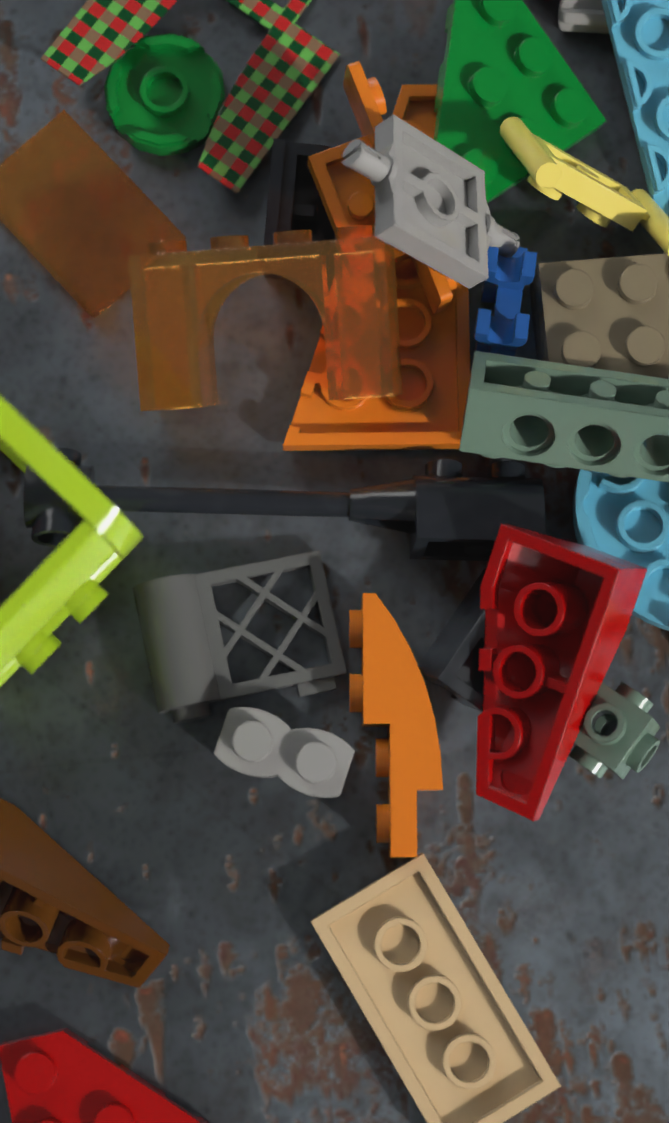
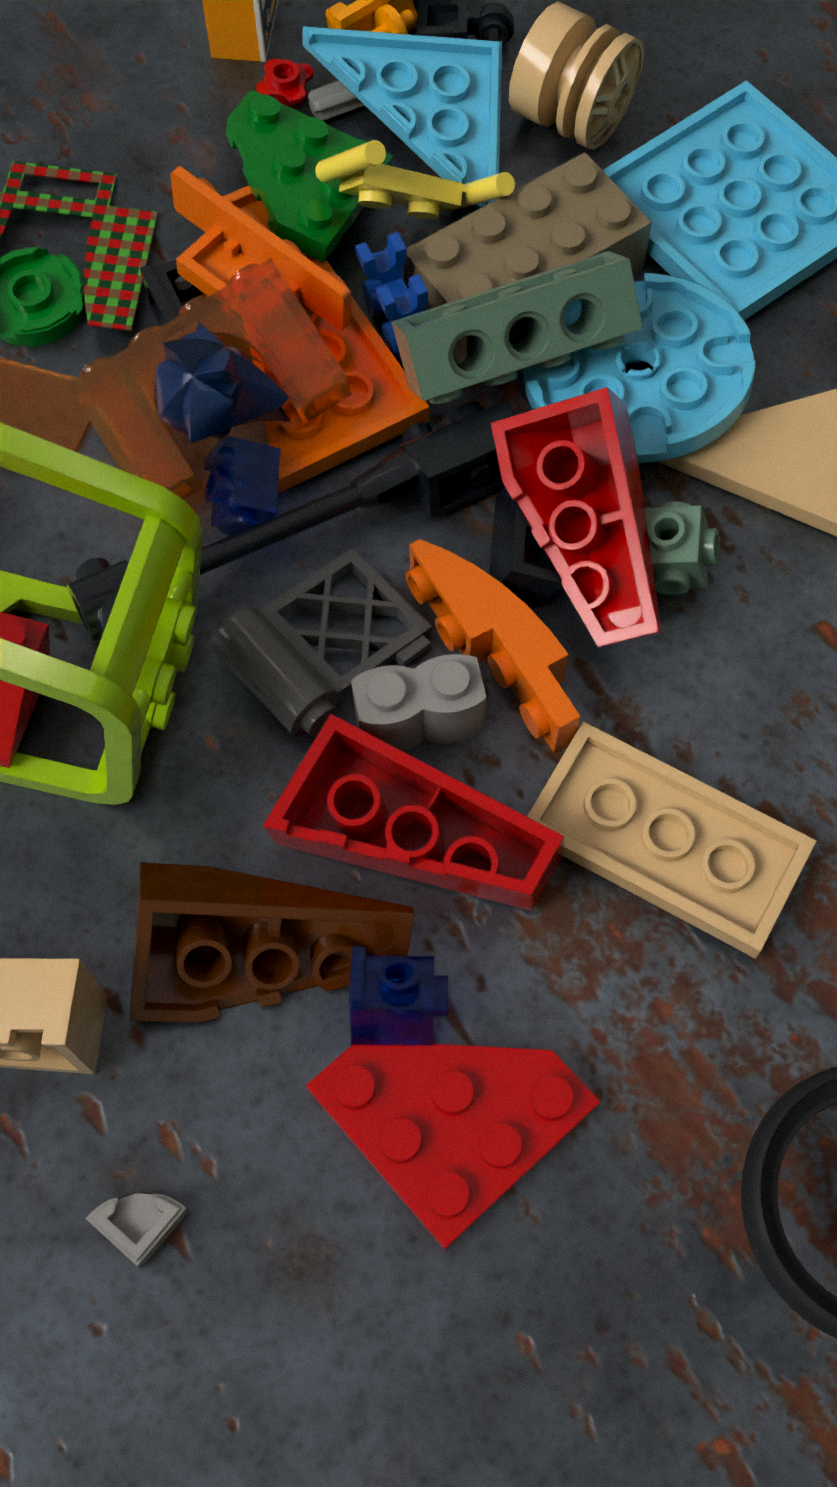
camera: 25 degrees left, 15 degrees down
light grey plate [342,114,520,289] -> none
none -> dark blue hair [154,321,291,444]
none -> clear blue brick [204,434,281,536]
none -> red wedge [263,714,564,911]
none -> clear blue brick [349,946,448,1045]

